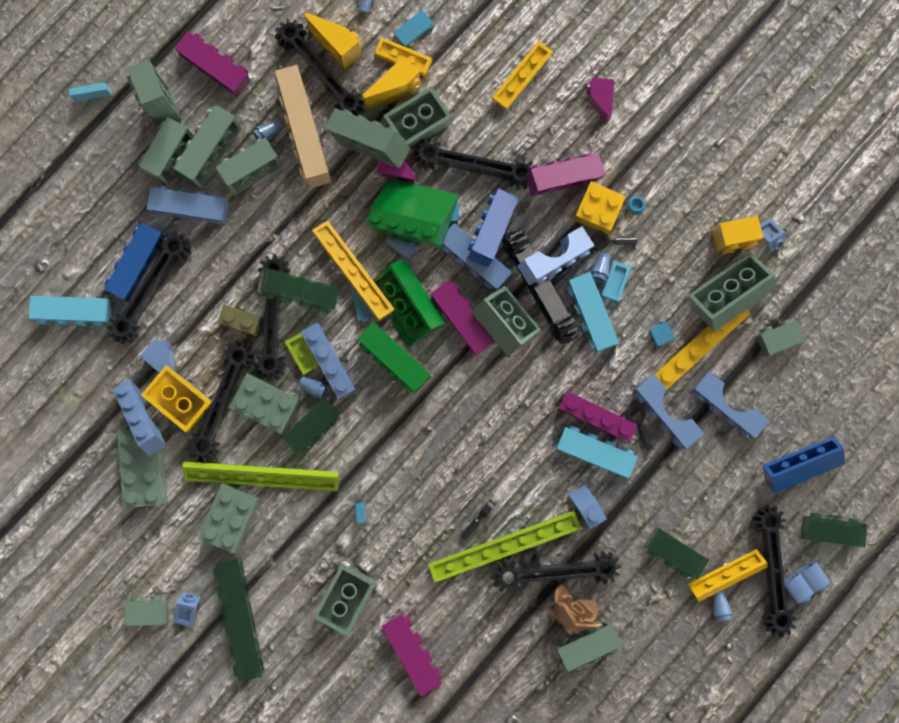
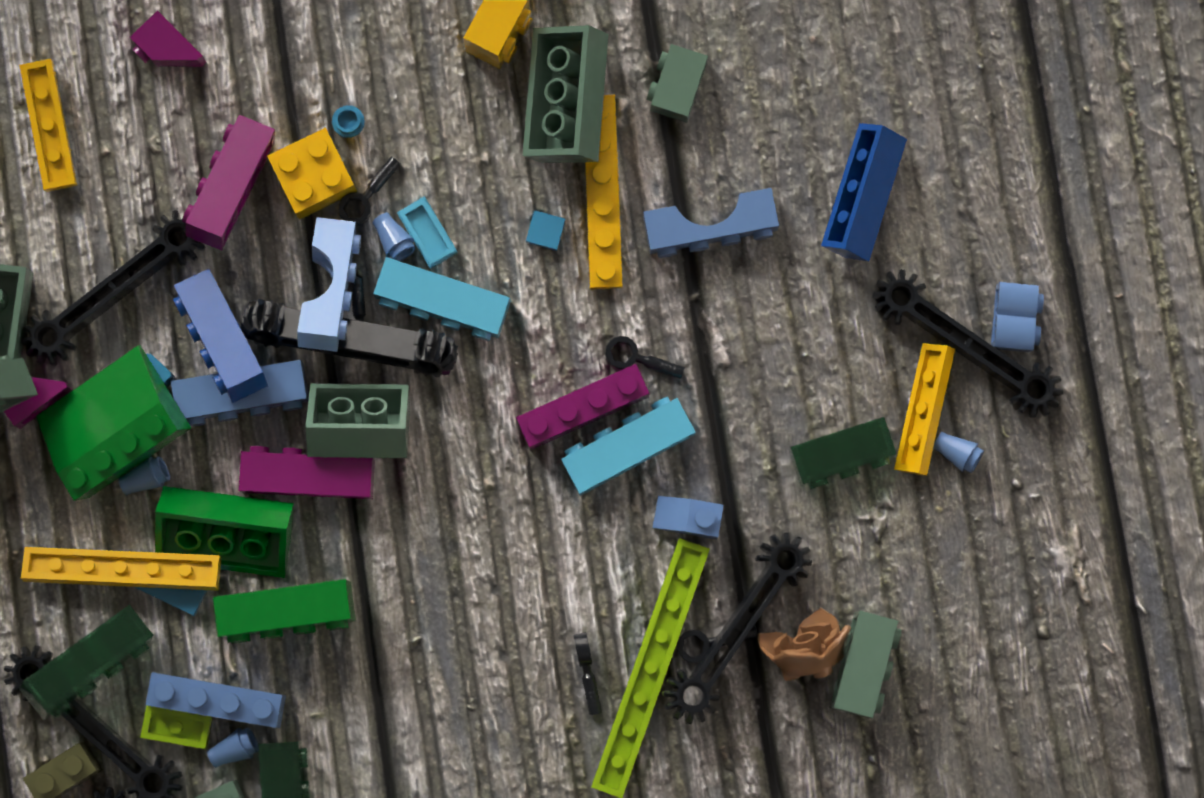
camera: 50 degrees left, 0 degrees up
medium blue arch [634,374,704,449] -> none
clear green brick [801,512,868,548] -> none

